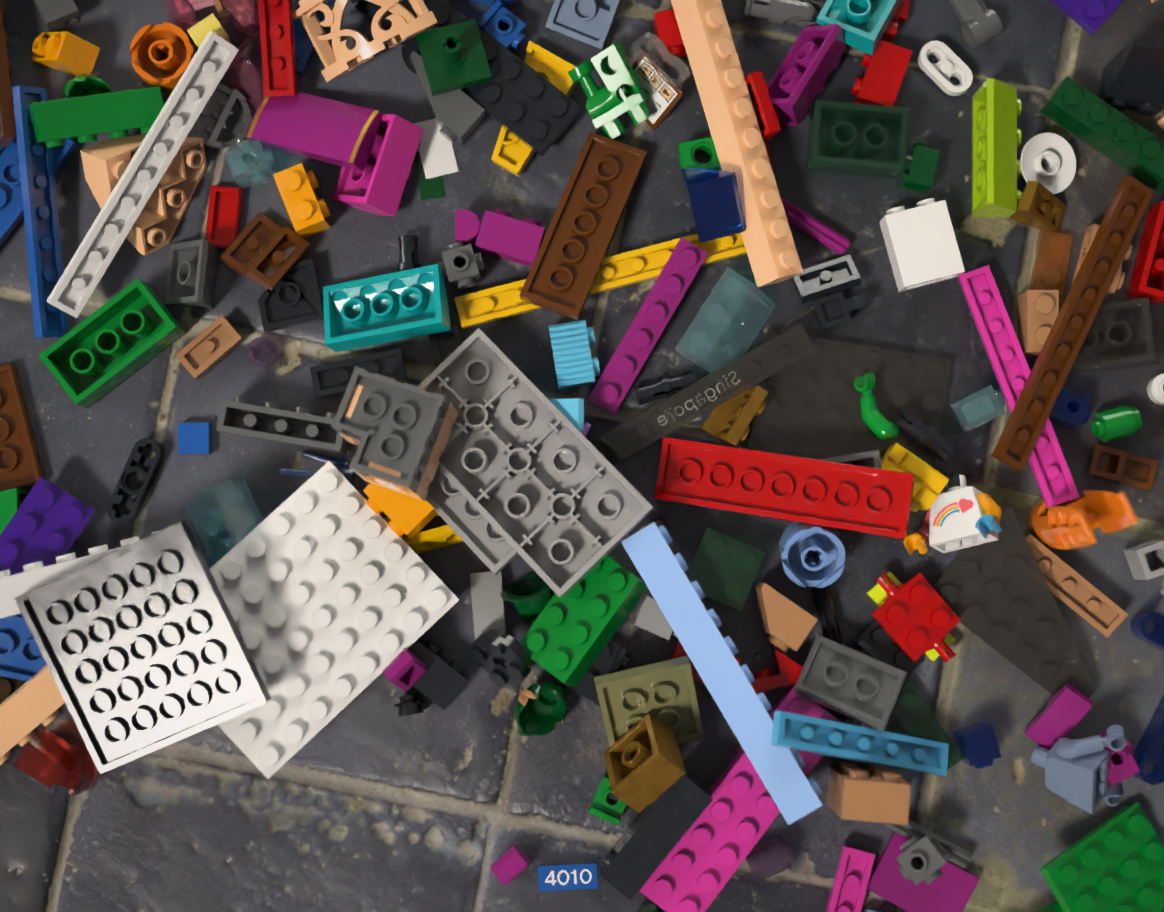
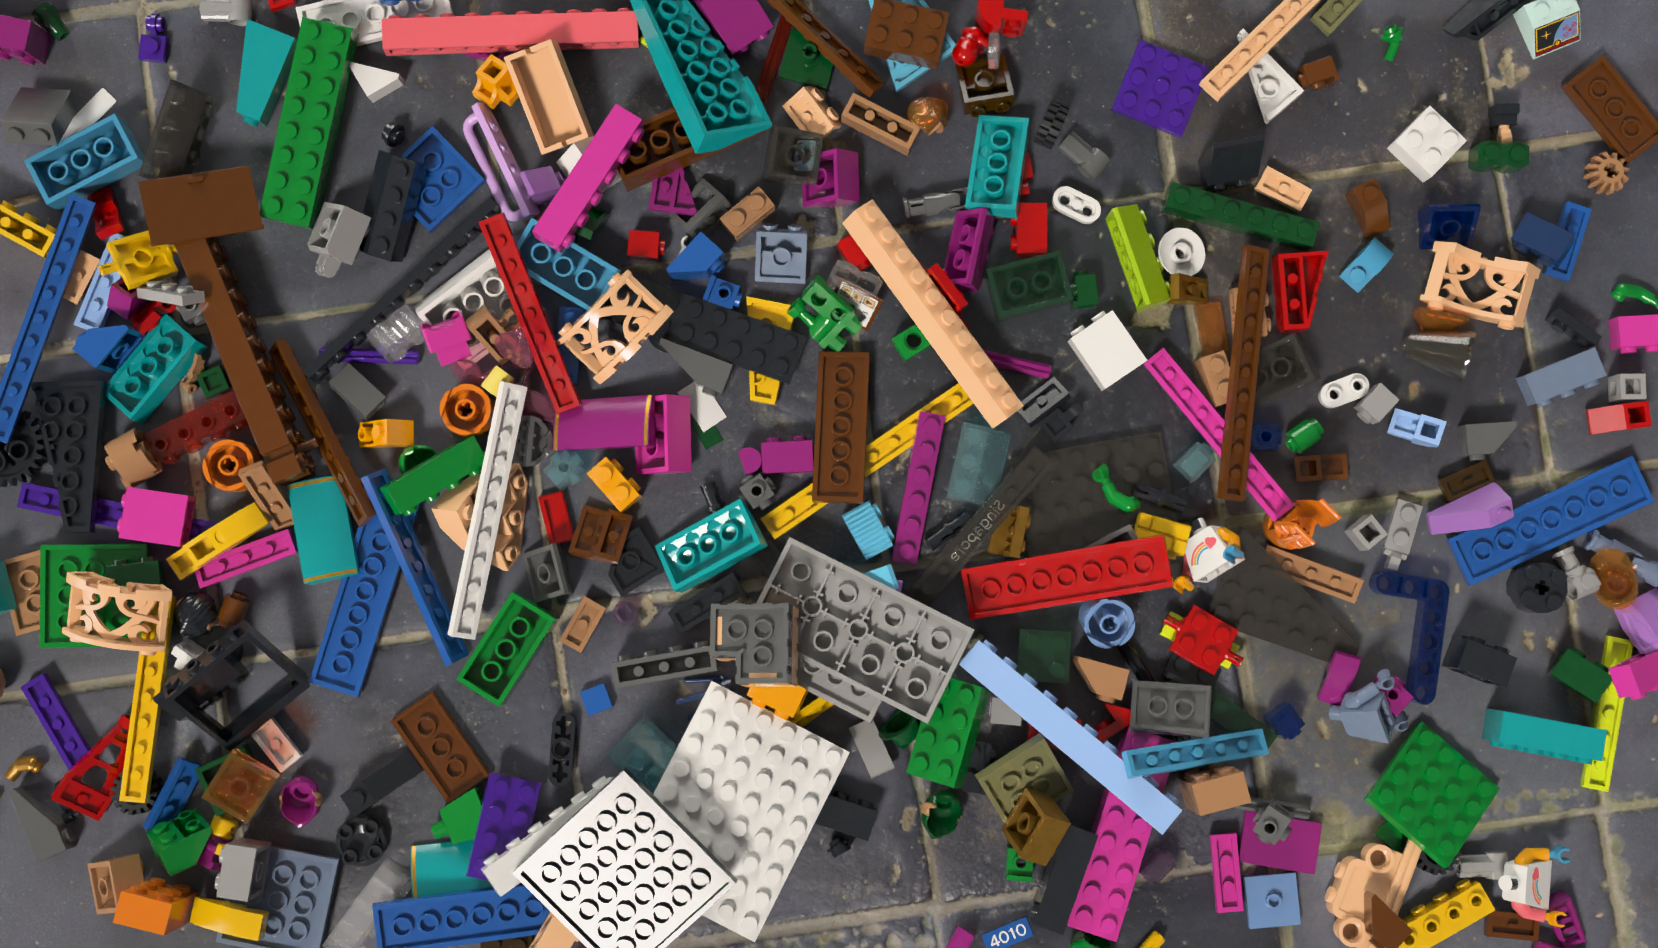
camera: 25 degrees left, 0 degrees up
magenta brick [383,648,428,691] -> none
dark green tile [415,19,492,96] -> none
black plate [469,629,532,687] -> none
clear blue slope [681,167,747,243] -> none

